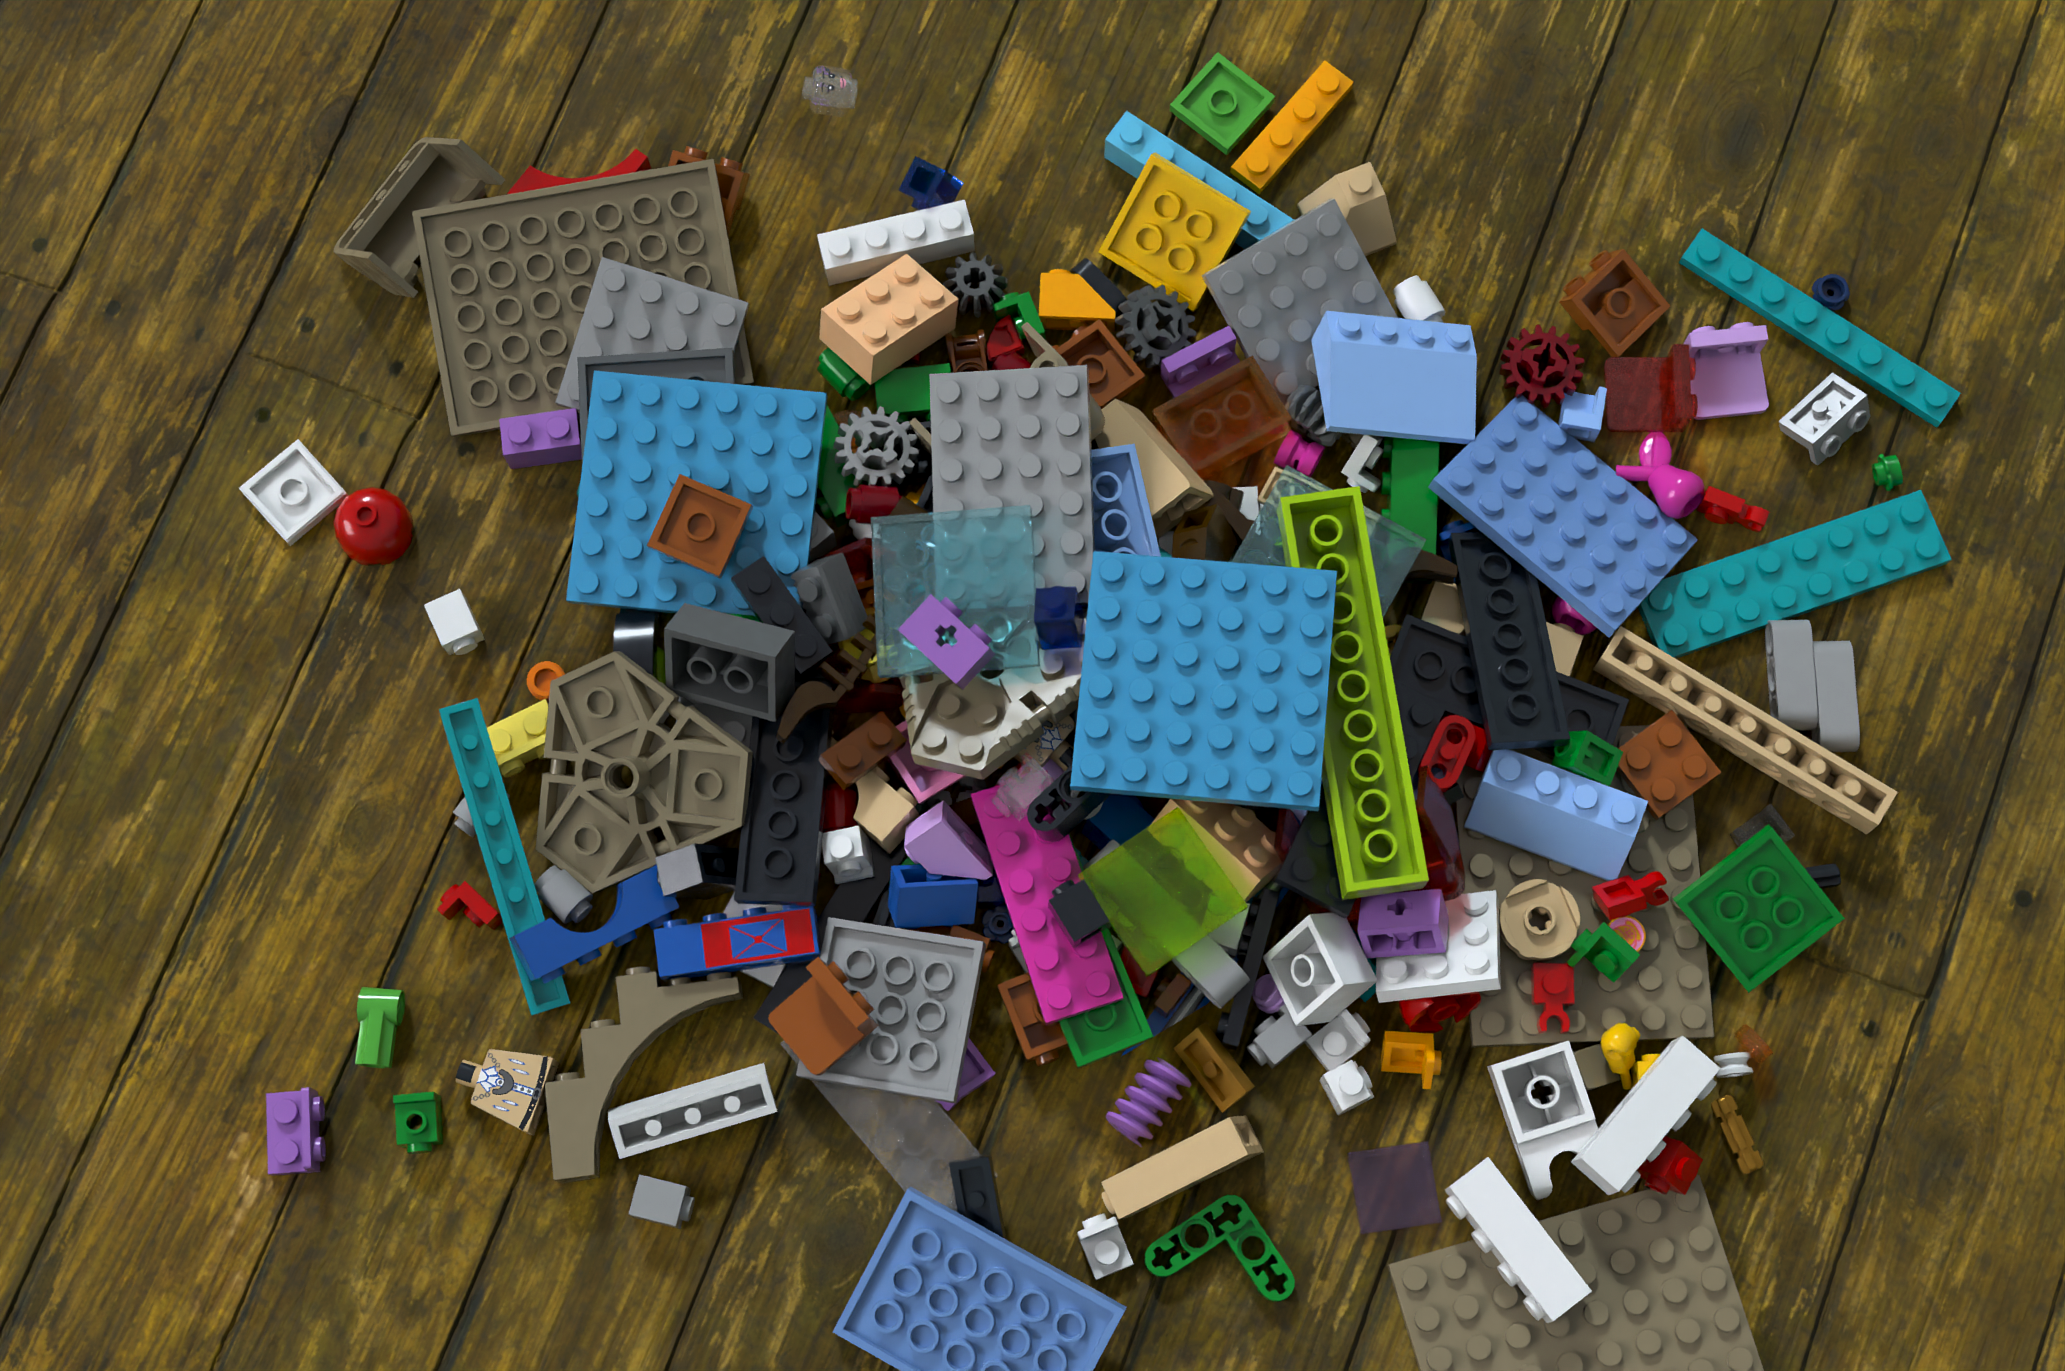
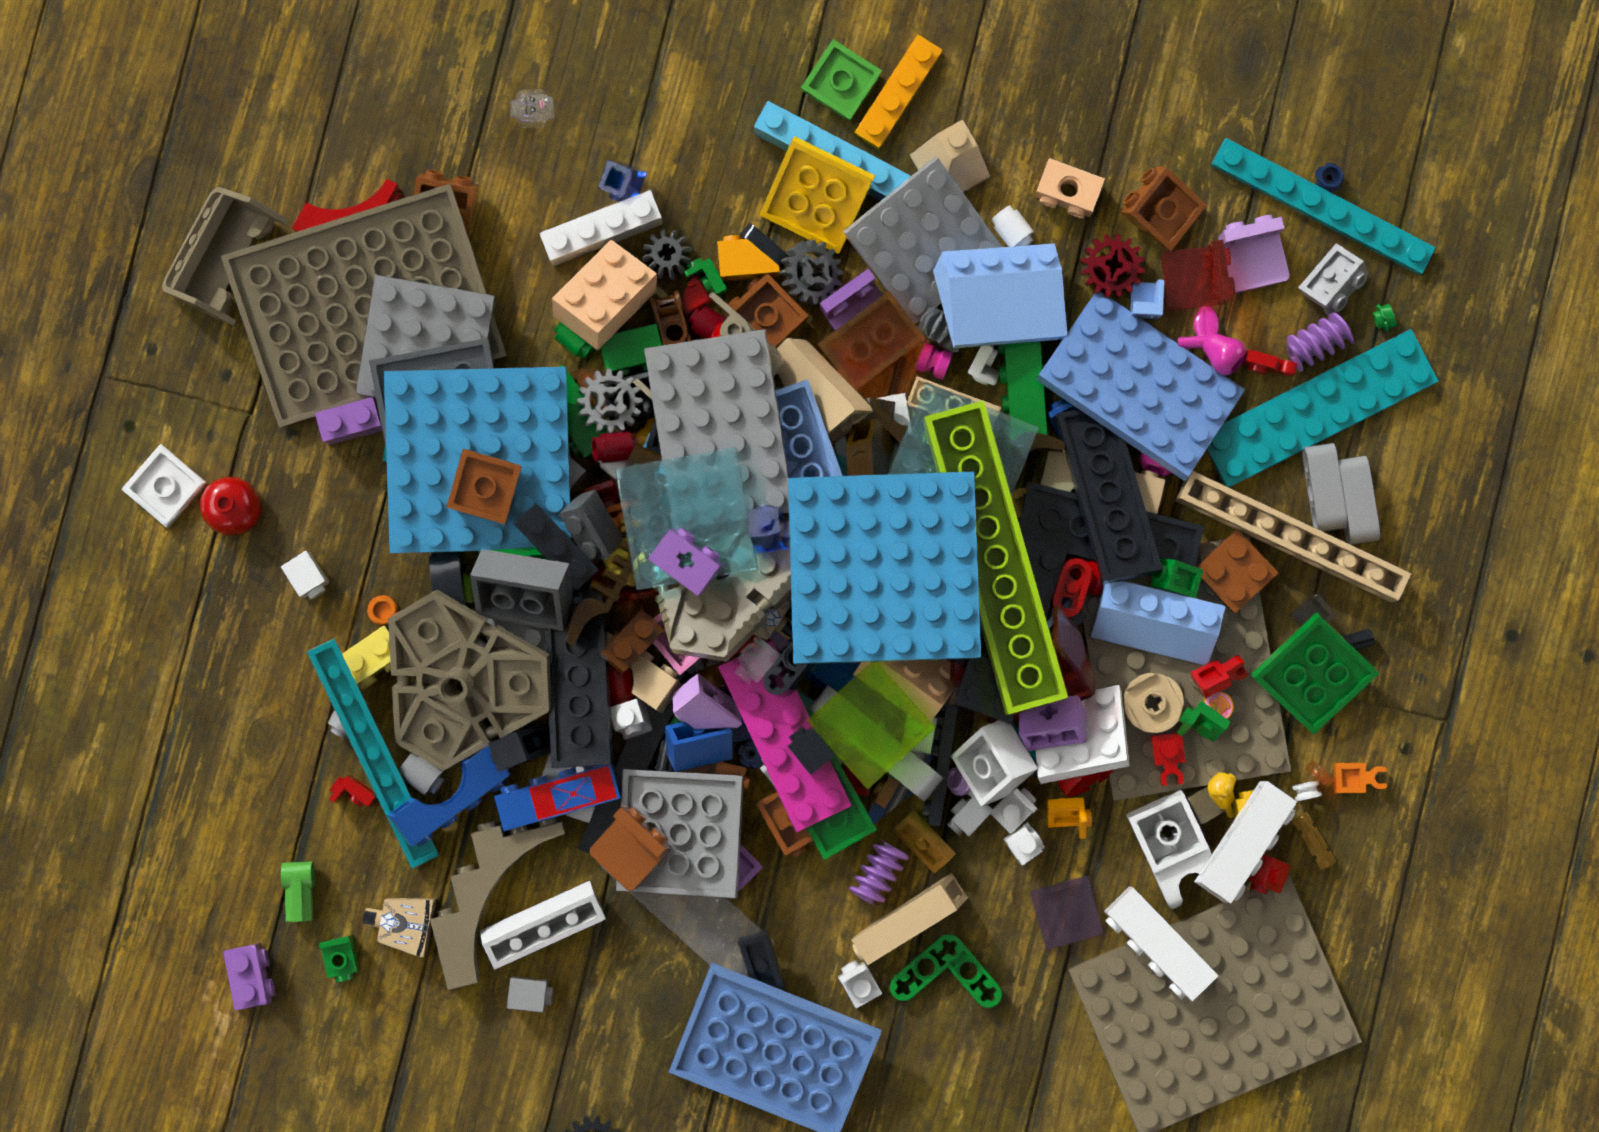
camera: 10 degrees left, 10 degrees up
none -> light nougat brick [1034,158,1105,218]
none -> medium lavender piece [1287,312,1354,372]
none -> orange plate [1333,763,1387,793]

